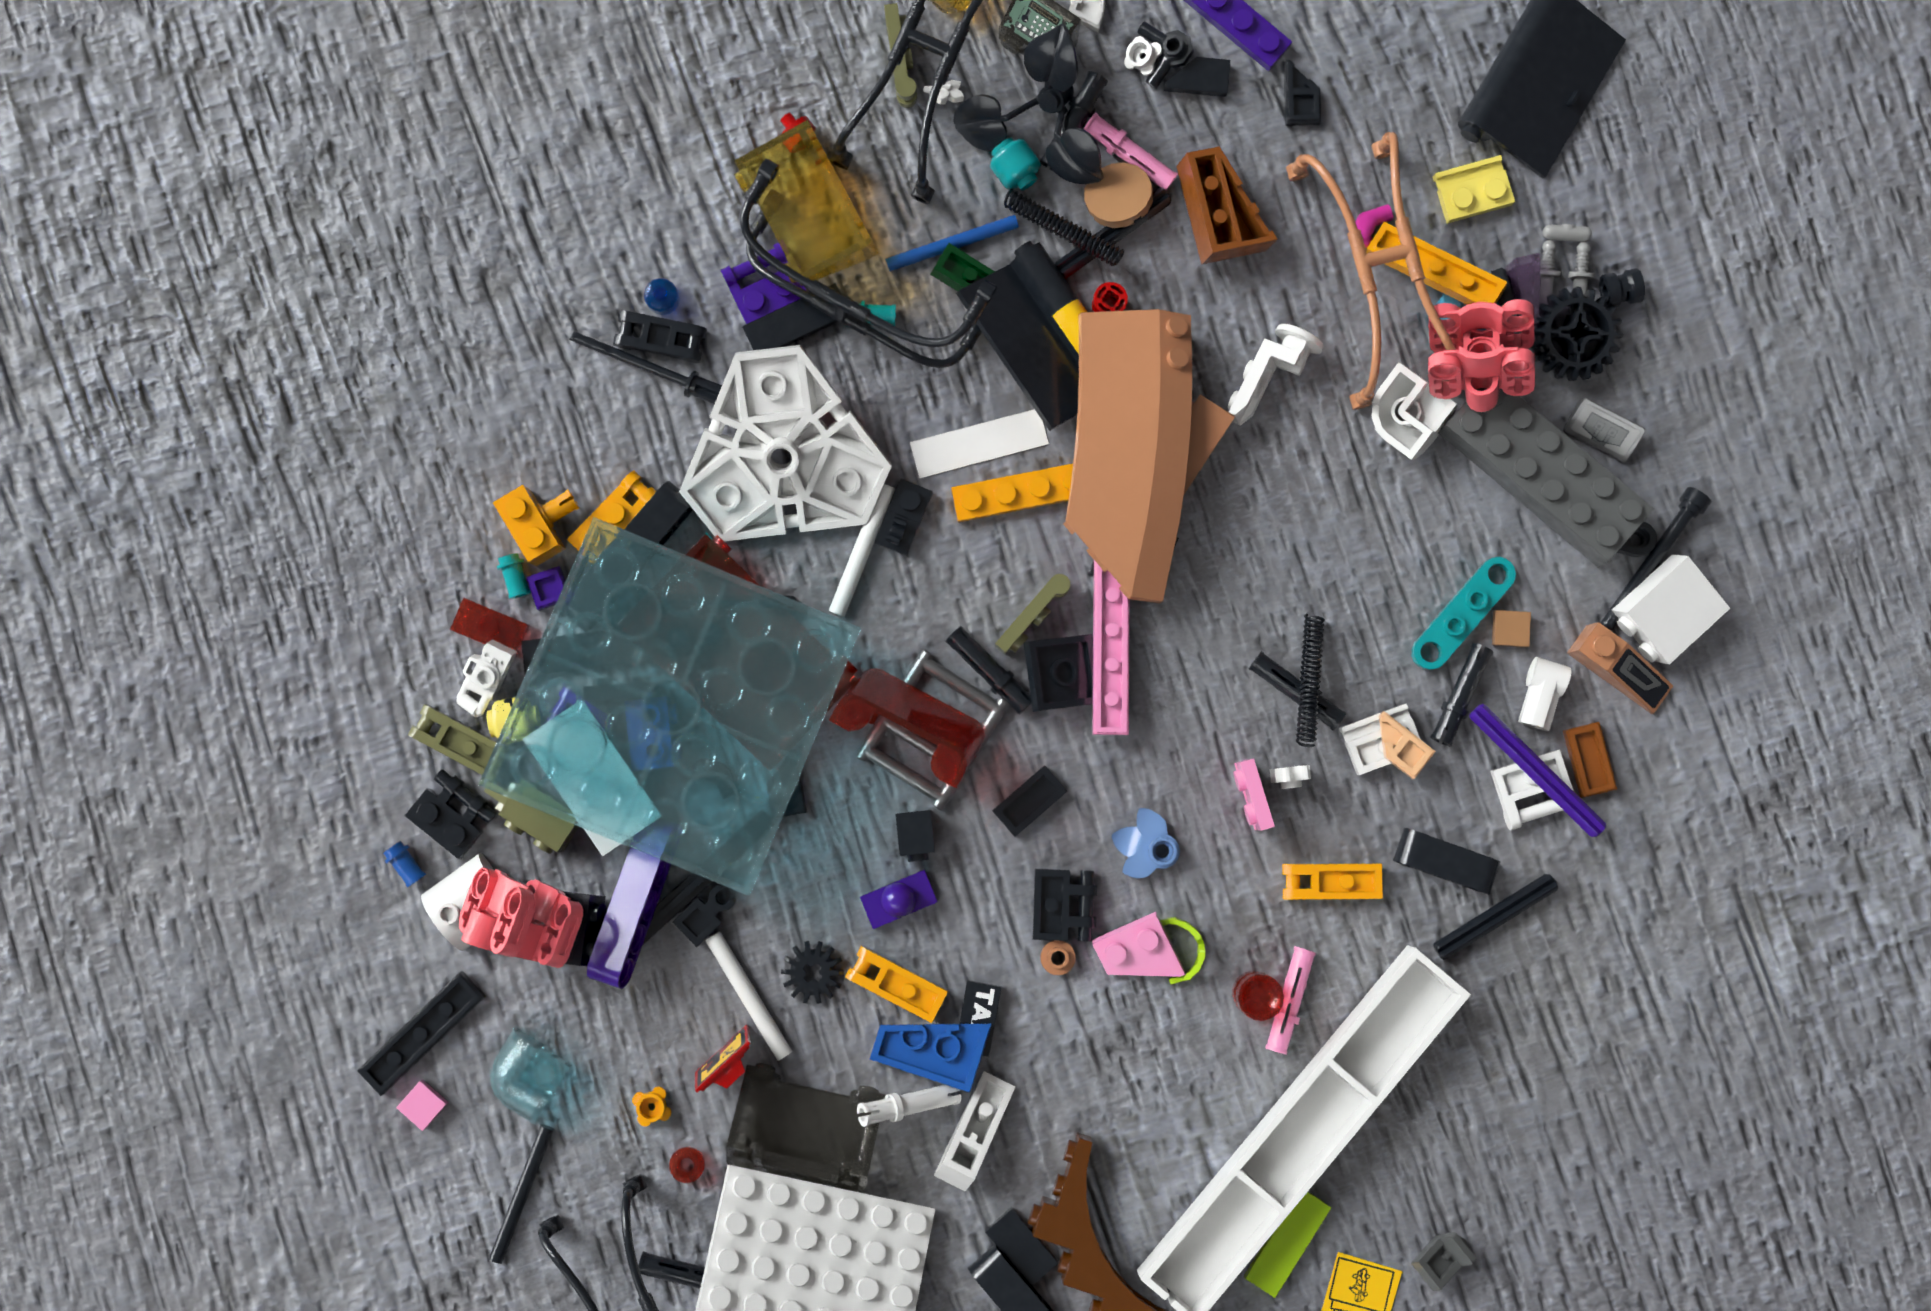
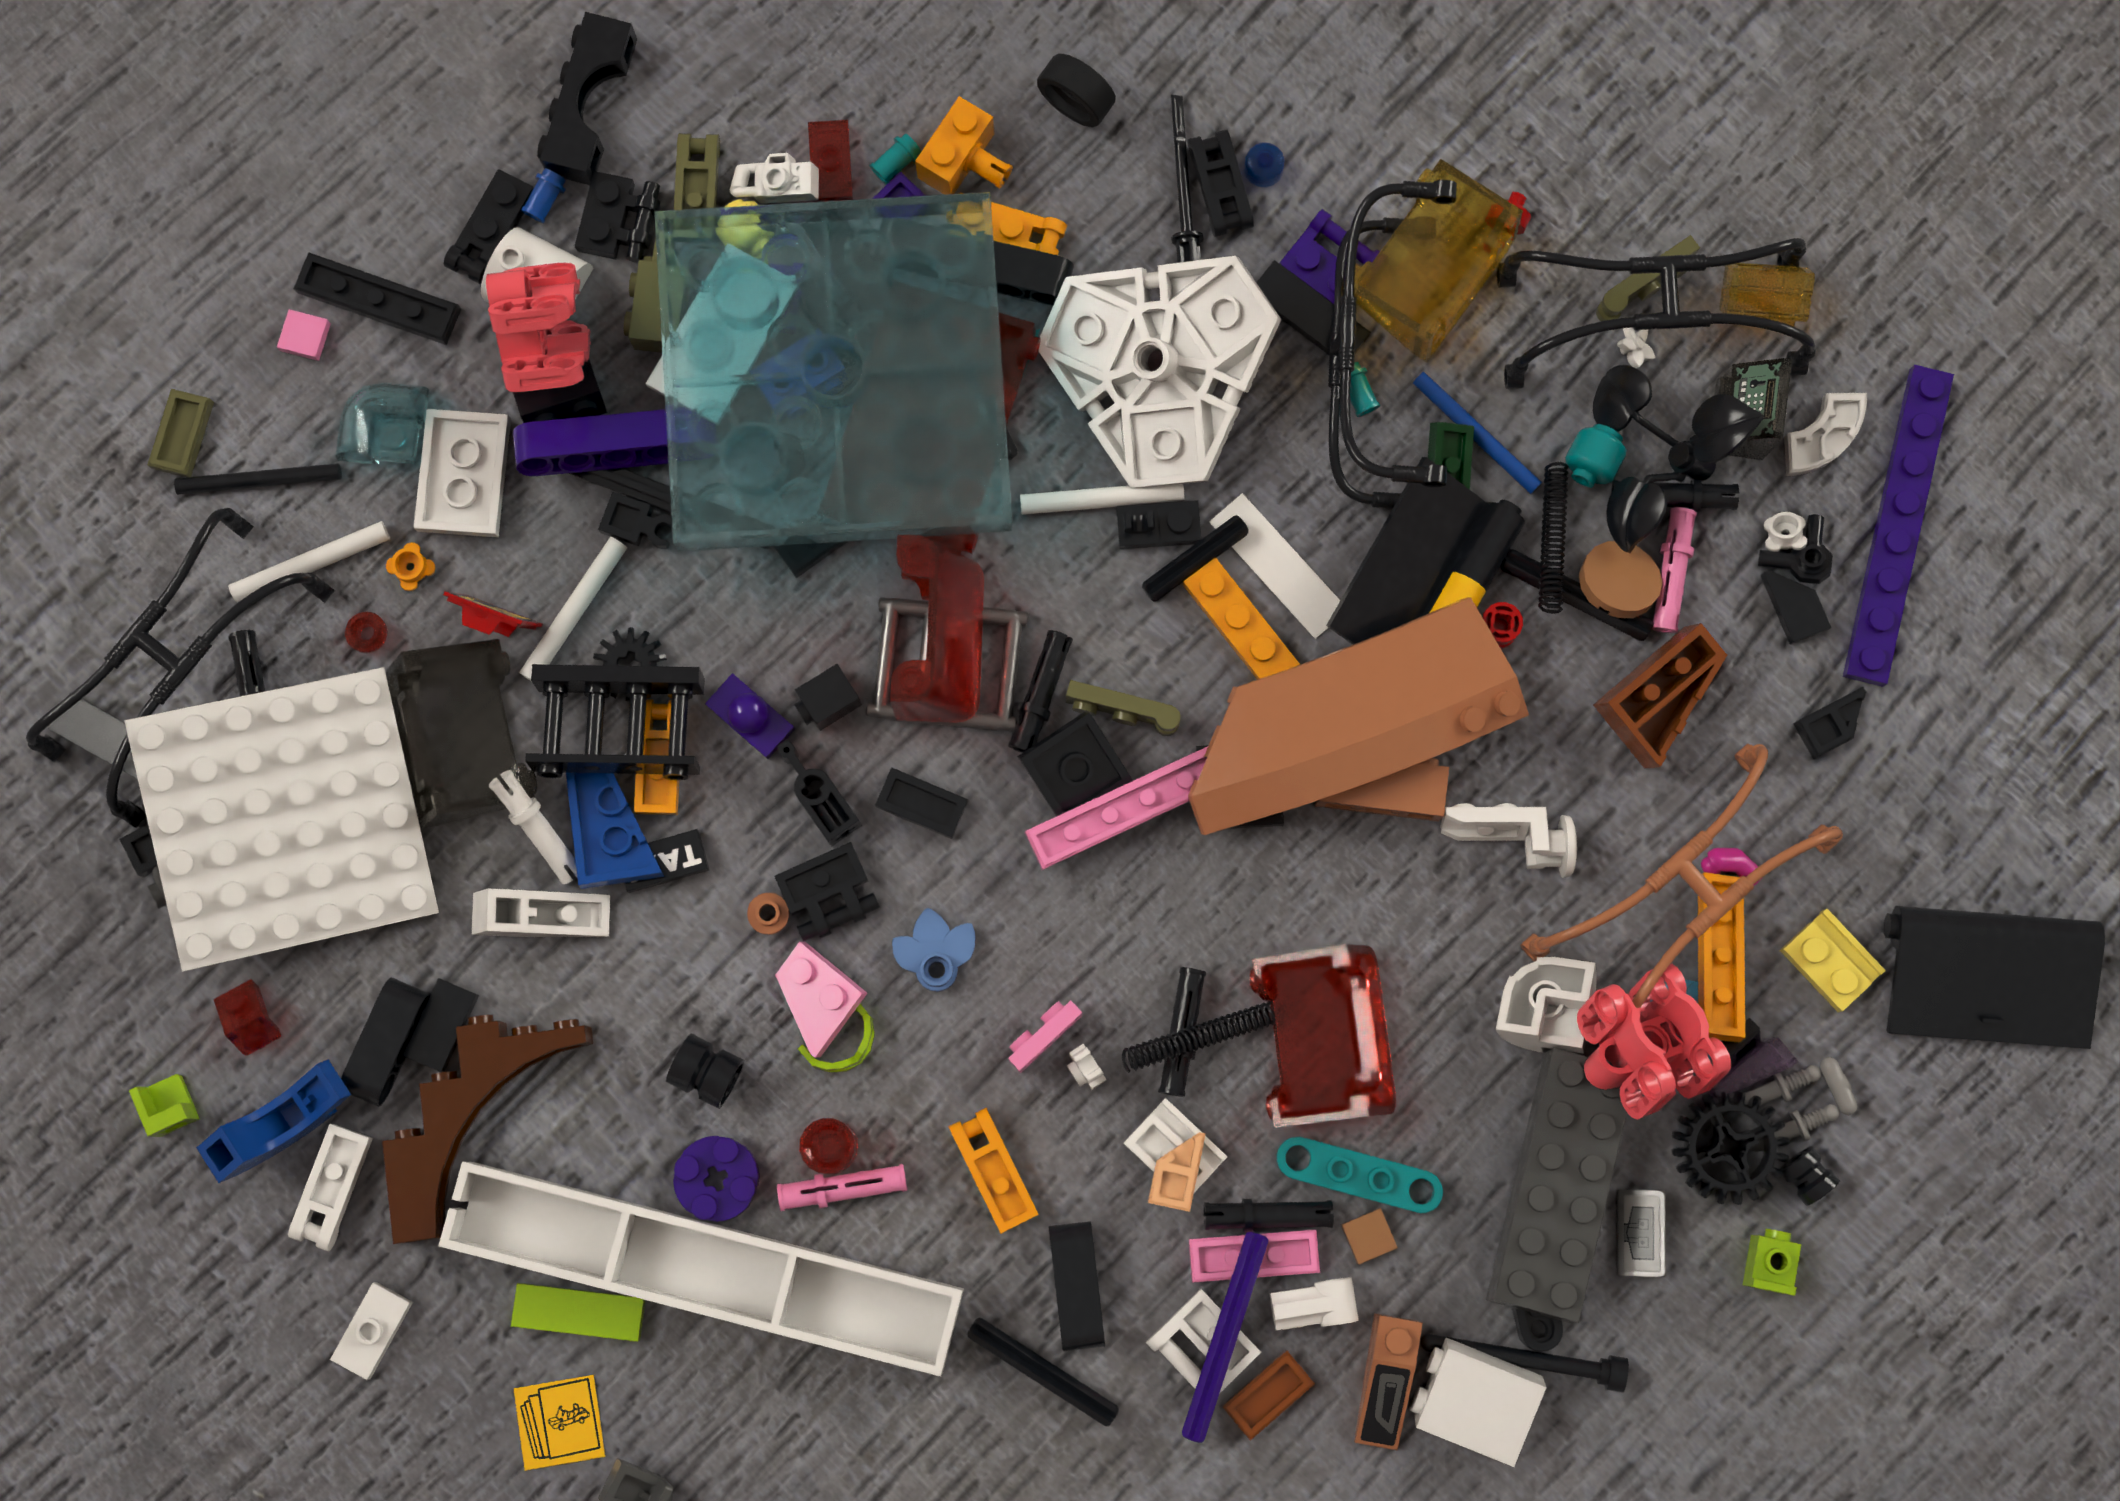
camera: 65 degrees right, 5 degrees down
none -> olive tile [147,389,214,477]
none -> white piece [228,521,390,603]
none -> white plate [414,409,511,538]
none -> black plate [443,169,534,284]
none -> black fence [525,664,705,780]
none -> black arch [537,12,637,185]
none -> black wheel [666,1033,745,1109]
none -> dark purple plate [673,1136,760,1222]
none -> black piece [778,740,862,847]
none -> black tyre [1037,53,1116,127]
none -> black axle [1142,515,1249,602]
none -> bright pink tile [1188,1229,1320,1283]
none -> clear red windscreen [1250,944,1396,1128]
none -> lime brick [1742,1229,1802,1296]

